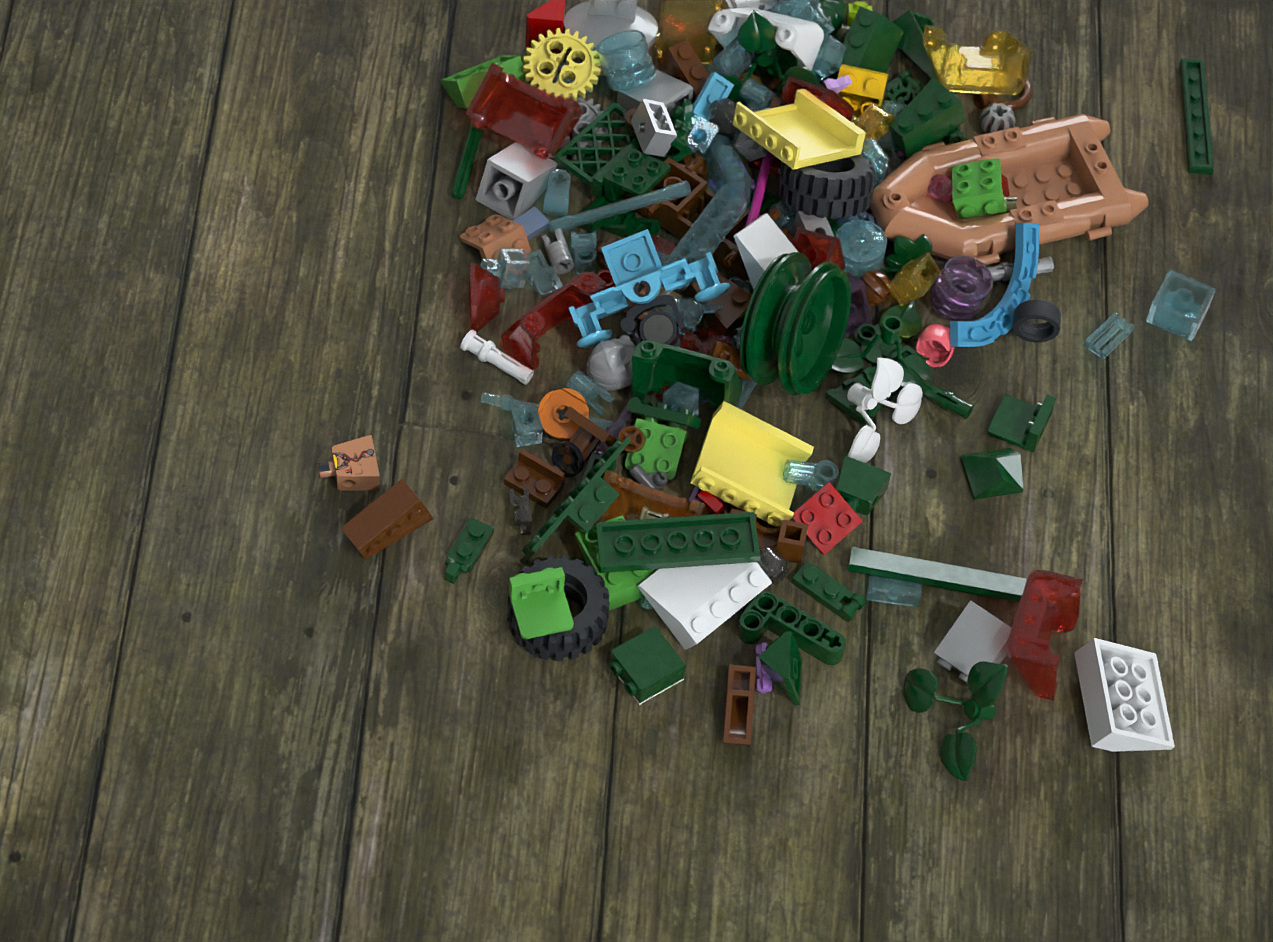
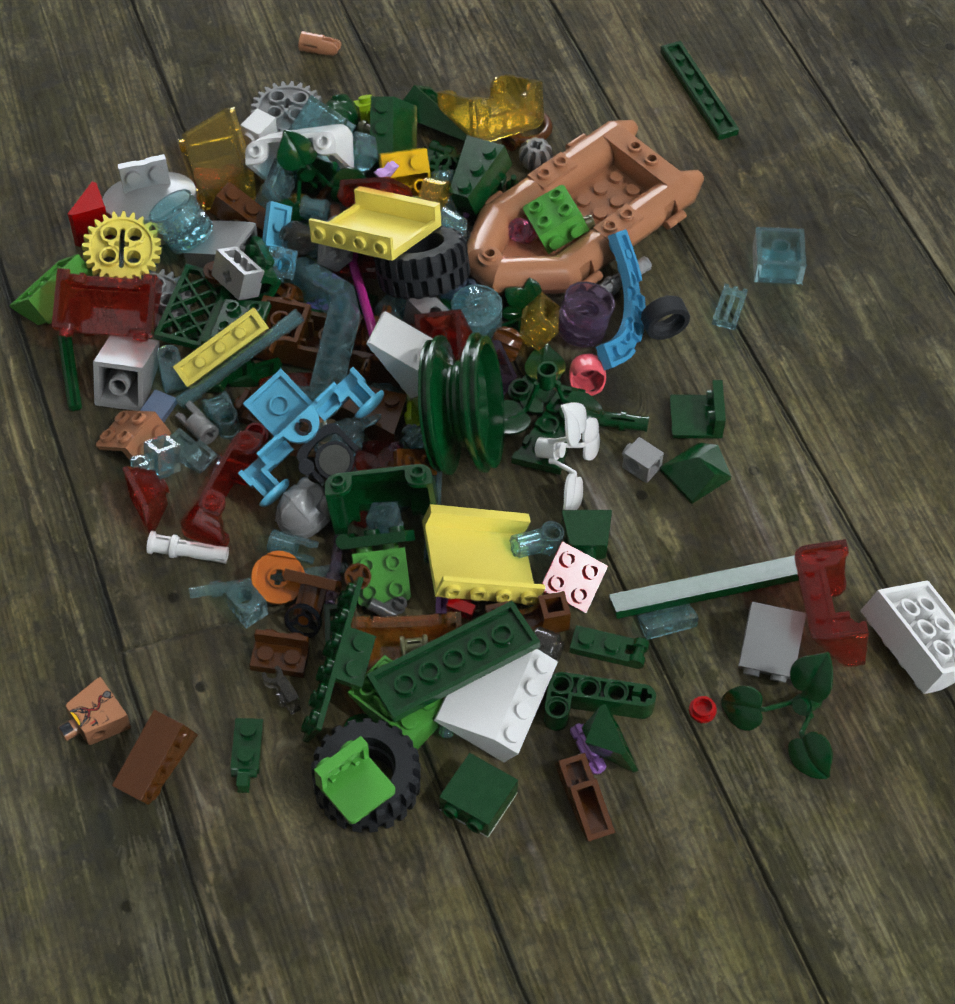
camera: 20 degrees left, 0 degrees up
none -> light yellow piece [173,308,269,387]
none -> light grey brick [622,437,664,483]
none -> red plate [689,696,717,723]

